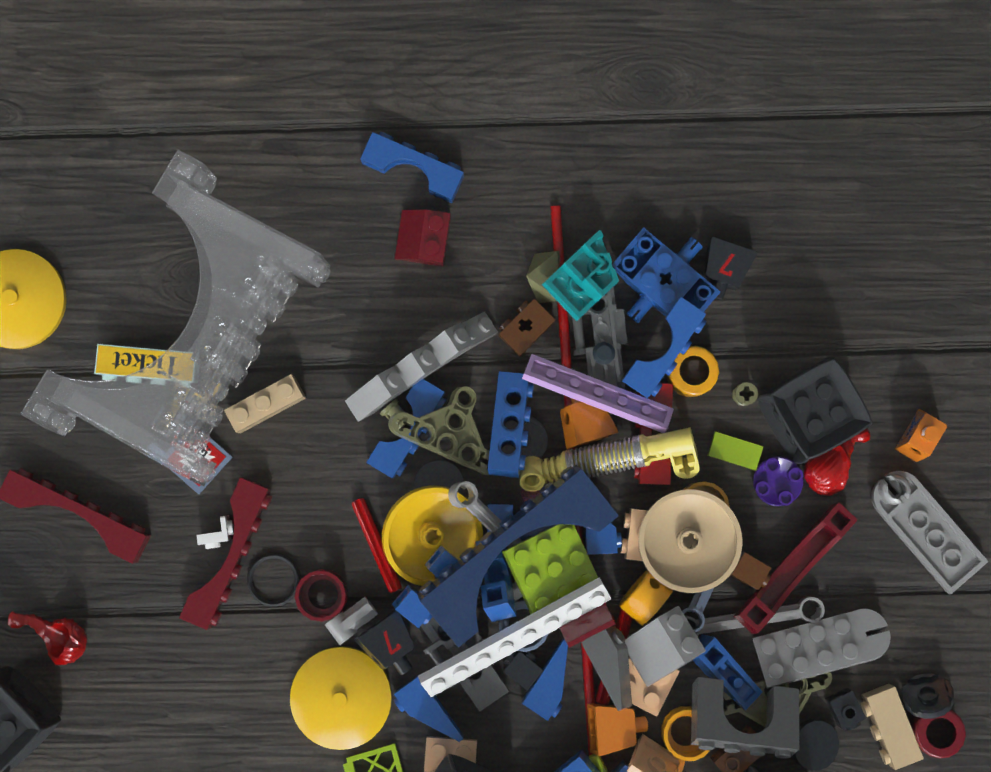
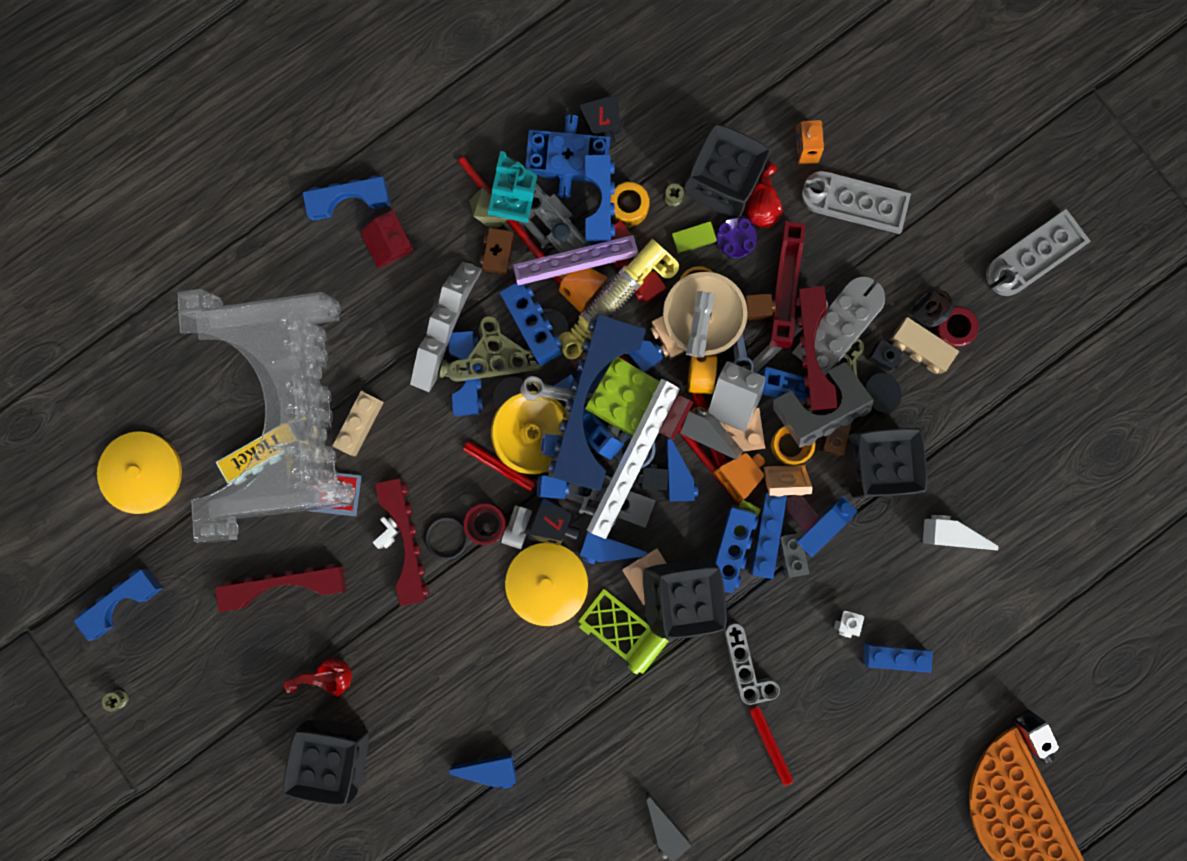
camera: 30 degrees left, 0 degrees up
none -> light grey axle [686,291,715,357]
none -> dark red arch [796,286,838,414]

